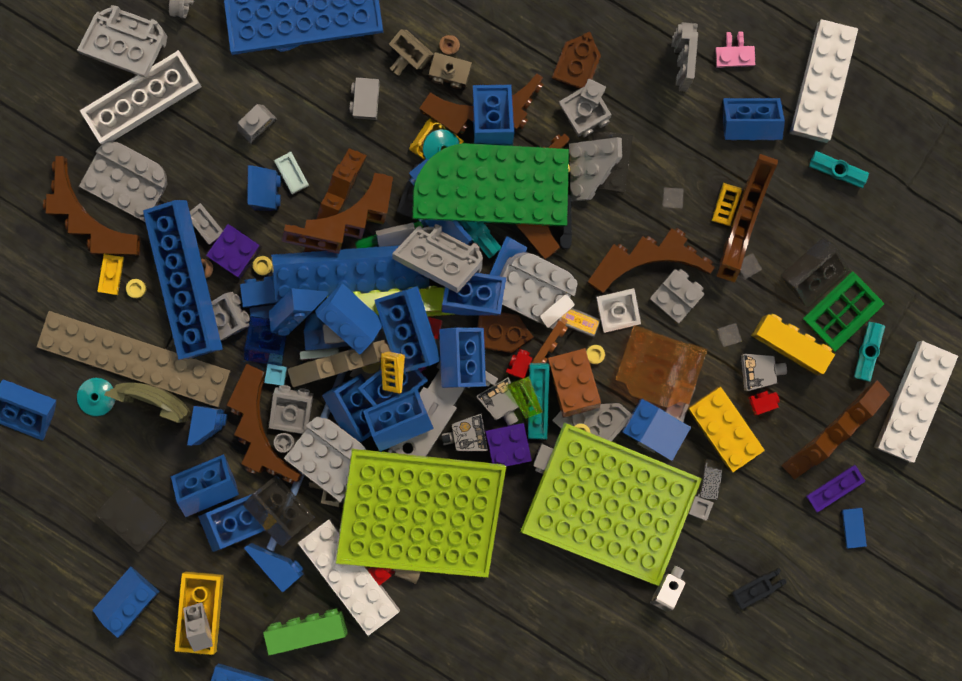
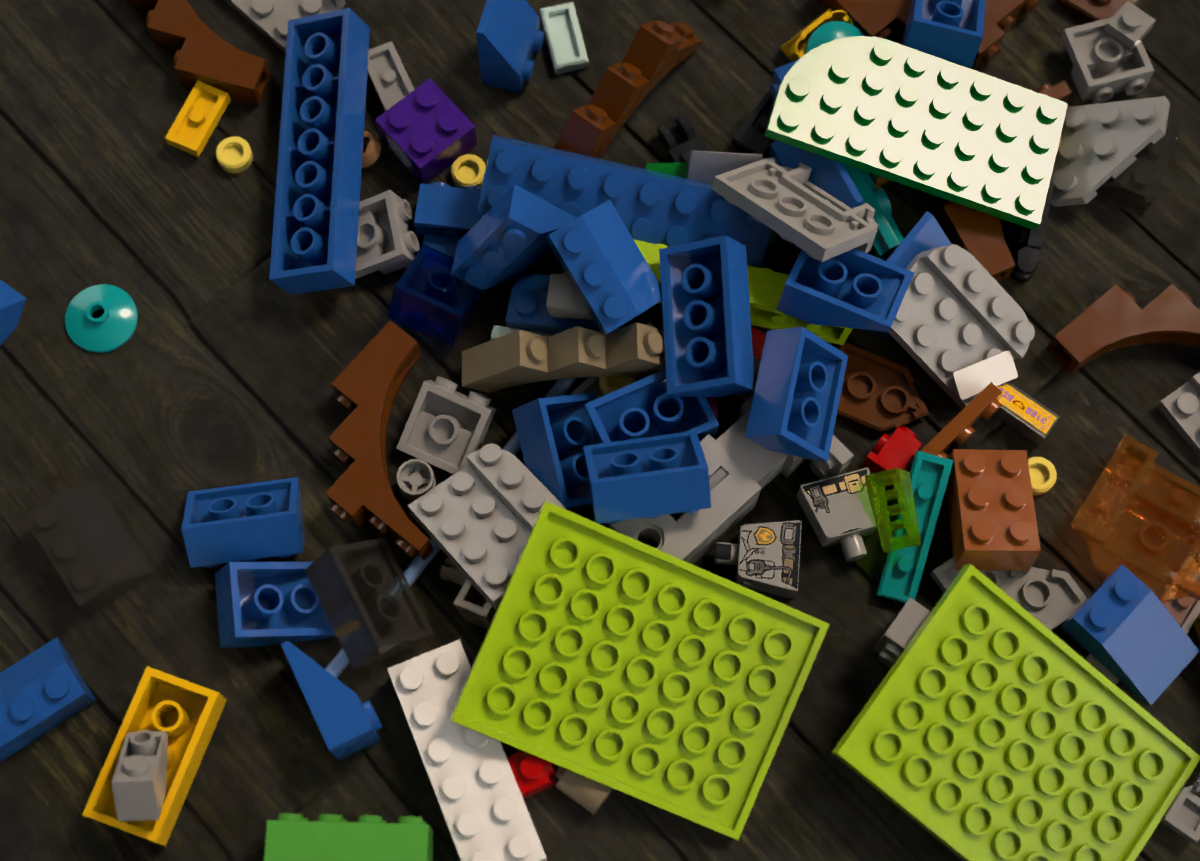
camera: 10 degrees right, 15 degrees down
dark tan plate [37,311,231,407] -> none
olive slope [104,383,191,423] -> none
blue slope [187,406,227,446] -> none
medium azure plate [264,364,287,385] -> none
reddish brown arch [282,173,393,254] -> none
yellow slope [381,352,405,394] -> none
dark purple brick [486,423,532,466] -> none
white slope [596,288,641,333] -> none

